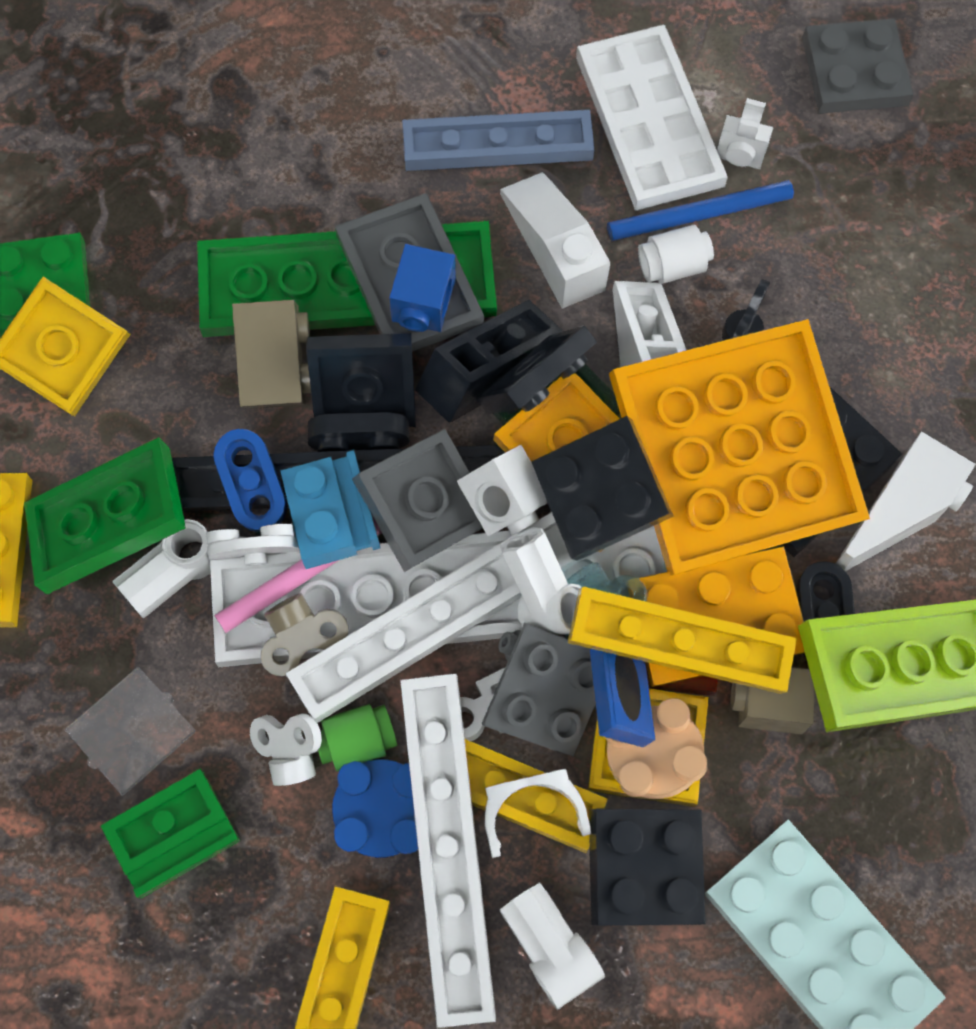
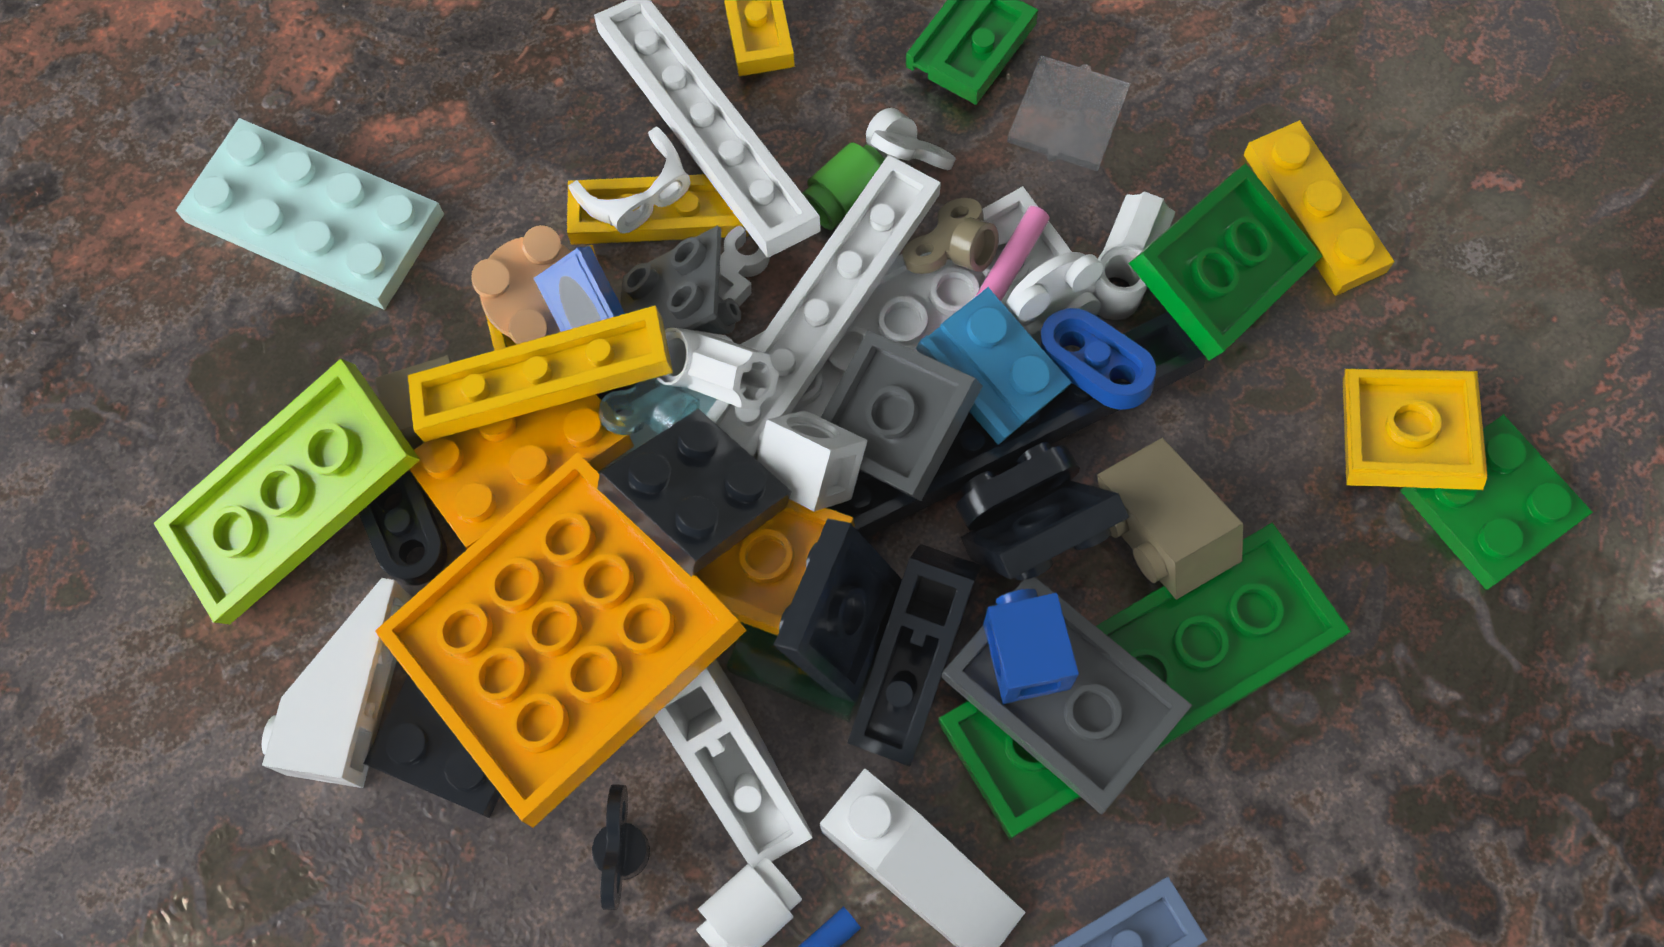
camera: 160 degrees right, 0 degrees up
blue piece [332,759,418,858] -> none
white piece [500,883,605,1010] -> none
black plate [589,809,706,926] -> none

